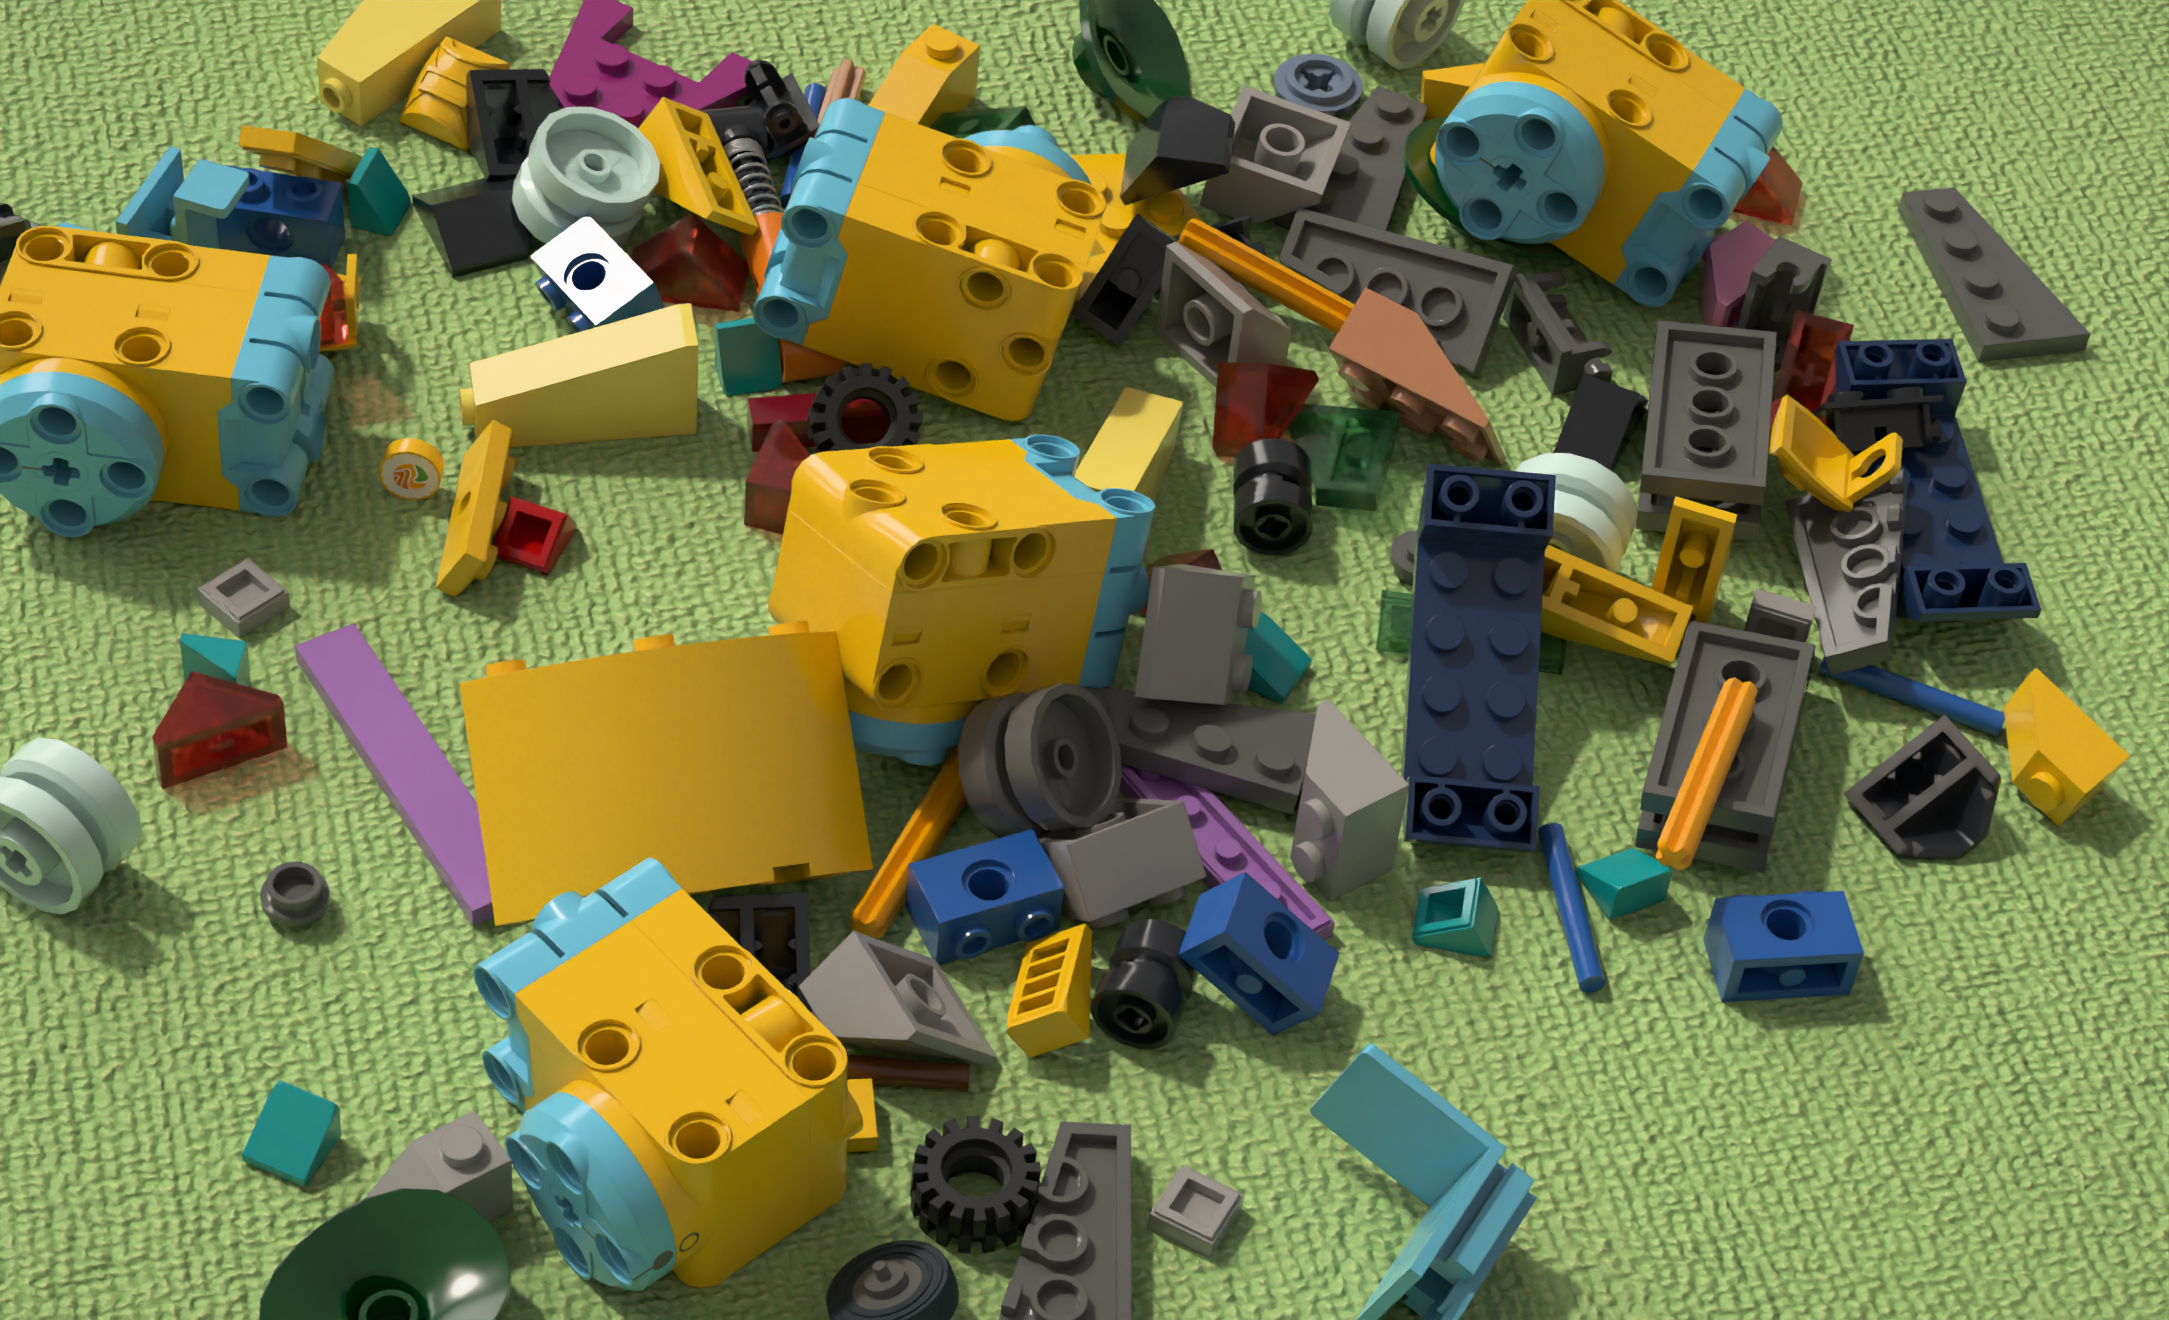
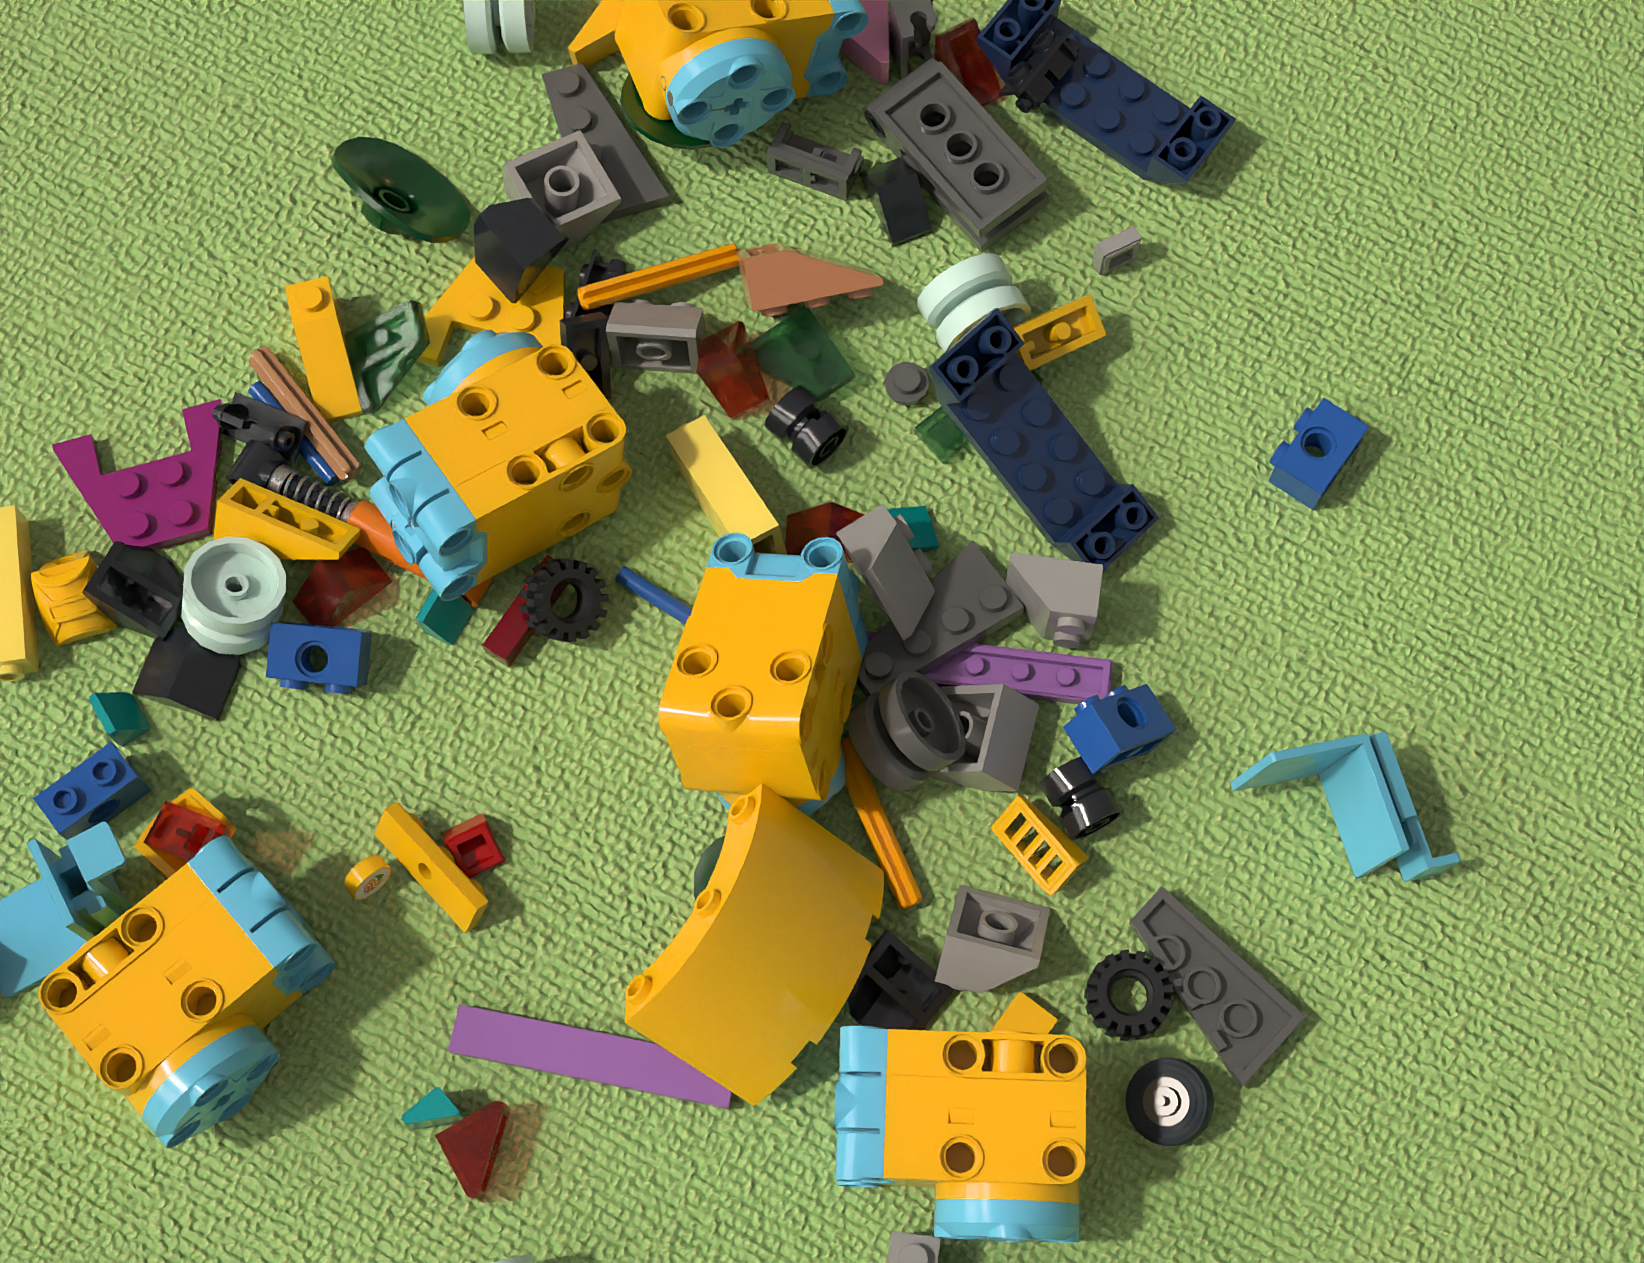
camera: 40 degrees left, 25 degrees up
light grey tile [197,558,290,639] -> none
yellow tile [238,125,363,190] -> none
dark grey plate [260,862,330,926] -> none
light yellow slope [459,303,698,447] -> none
clear red slope [744,419,810,535] -> none
reddish brown bar [847,1054,970,1092] -> none
blue brick [905,829,1064,965] -> none
light grey tile [1147,1165,1244,1259] -> none
sand blue gear [1274,54,1363,116] -> none
dark grey wing [1278,207,1517,380] -> none
teal slope [1412,877,1498,957] -> none
blue bar [1538,823,1606,993] -> none
teal slope [1576,848,1672,920] -> none
dark grey hinge [1635,620,1816,873] -> none
yellow slope [1651,497,1737,648] -> none
light orange axle [1655,677,1758,871] -> none
yellow piece [1769,395,1903,512] -> none
dark grey wing [1785,469,1908,675] -> none
blue bar [1819,655,2005,737] -> none
black slope [1844,714,2001,859] -> none
yellow slope [2004,668,2130,827] -> none

